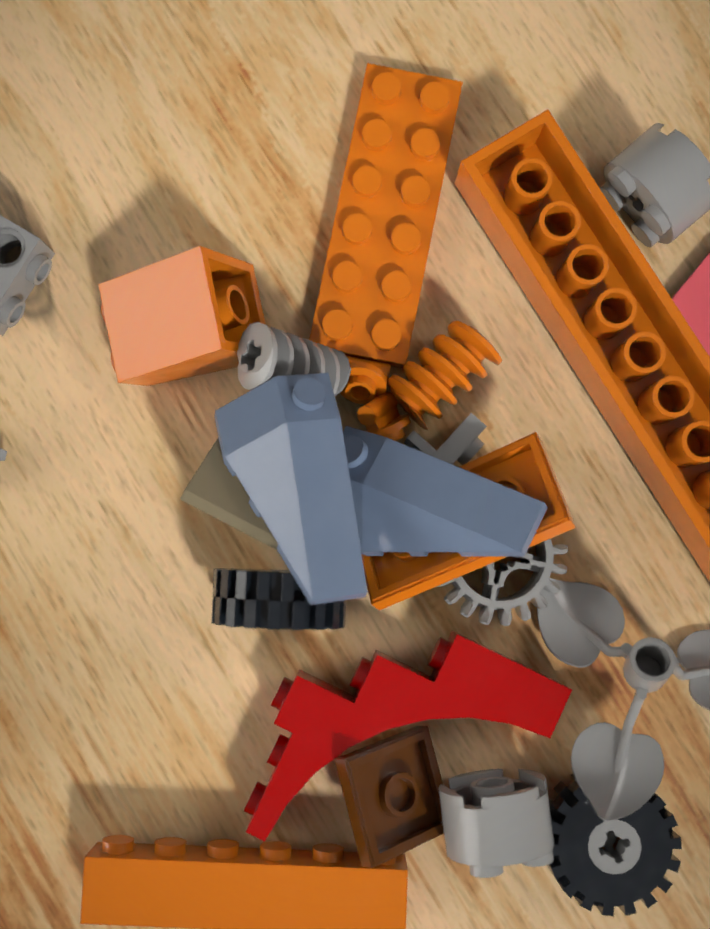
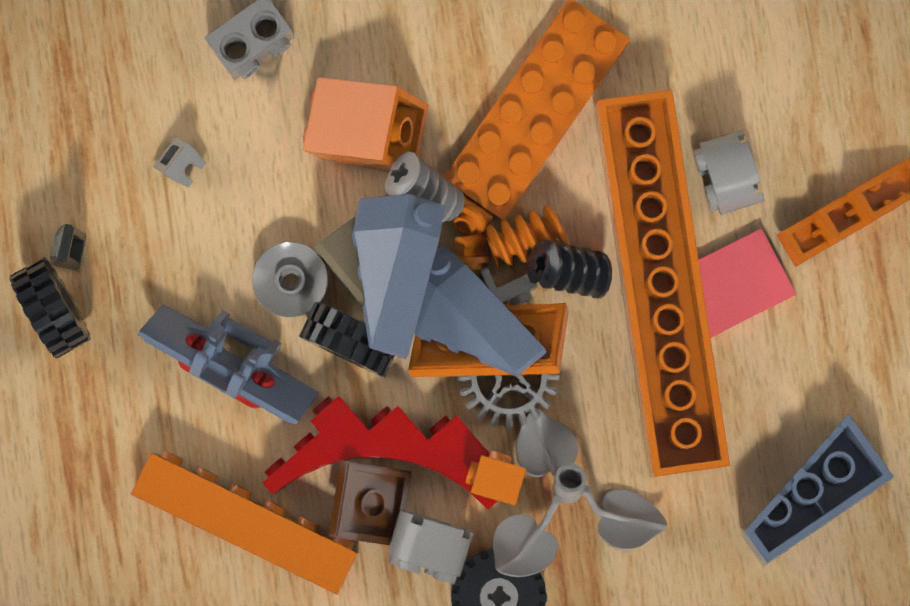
camera: 25 degrees right, 0 degrees up
none -> sand blue piece [138,304,319,425]
none -> light grey dish [252,242,328,317]
none -> orange brick [465,450,526,506]
none -> black piece [527,240,612,299]

